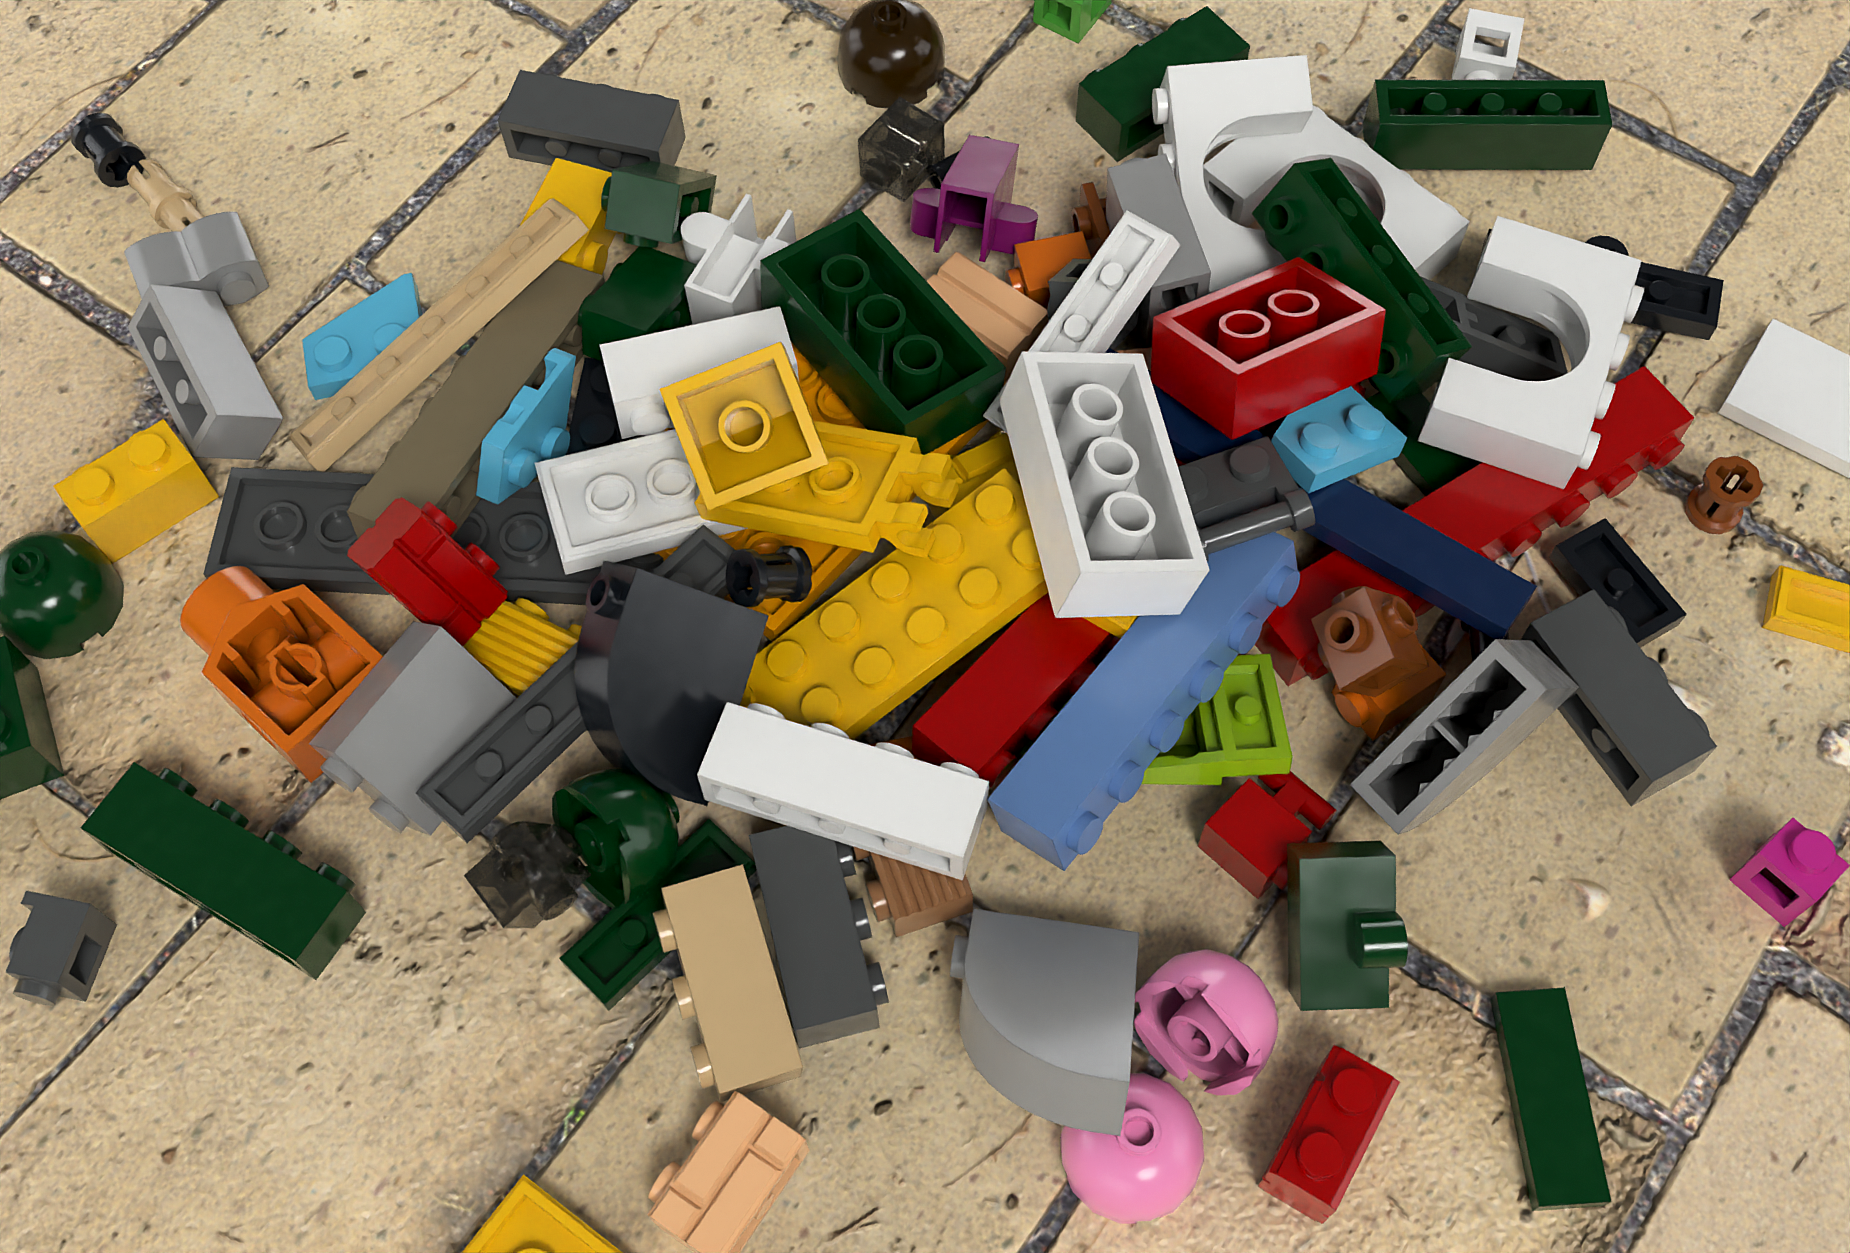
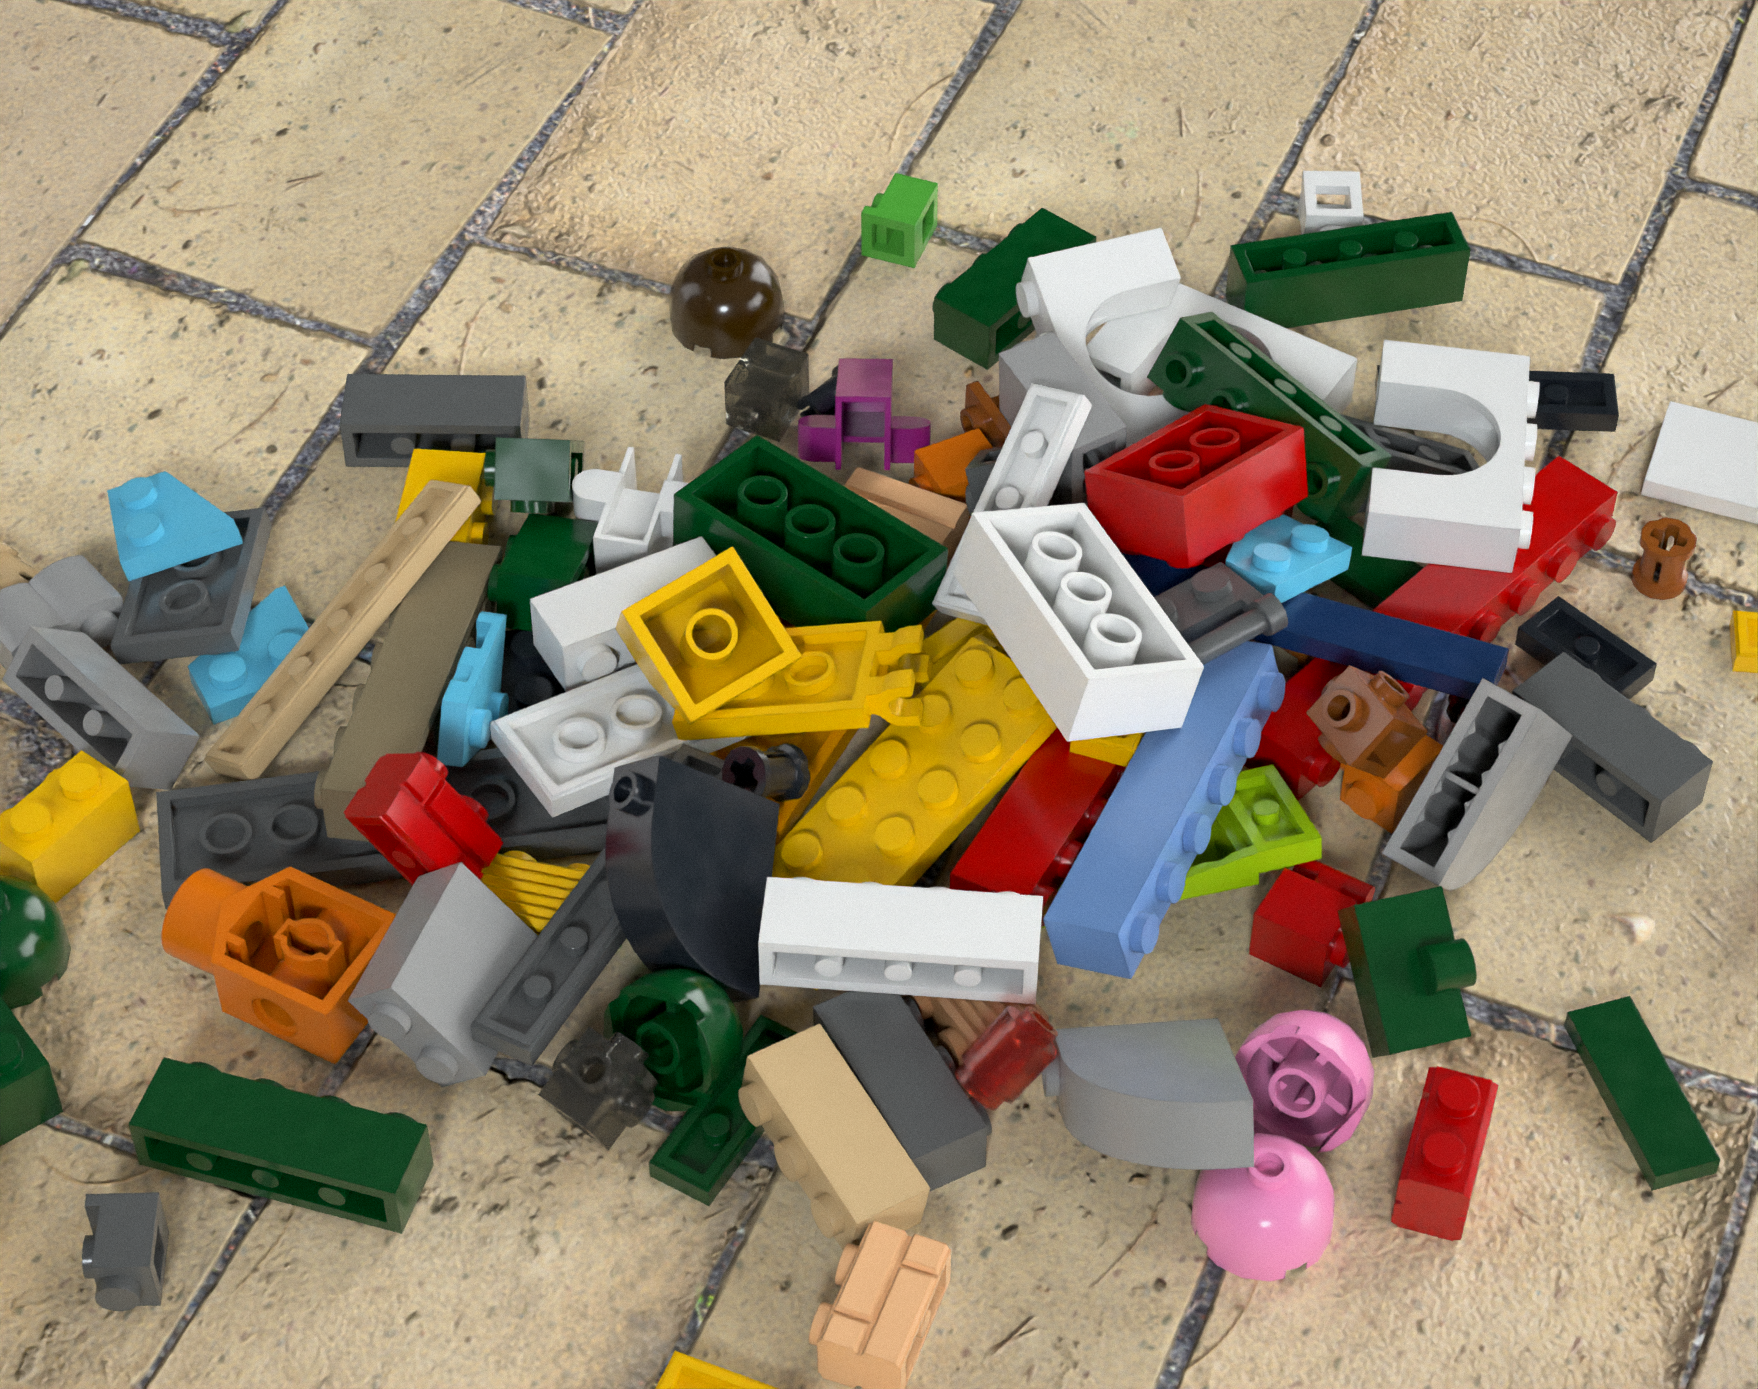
camera: 15 degrees left, 15 degrees down
none -> medium azure wing [107,471,243,582]
none -> dark grey plate [111,507,272,665]
none -> clear red brick [955,1006,1059,1111]

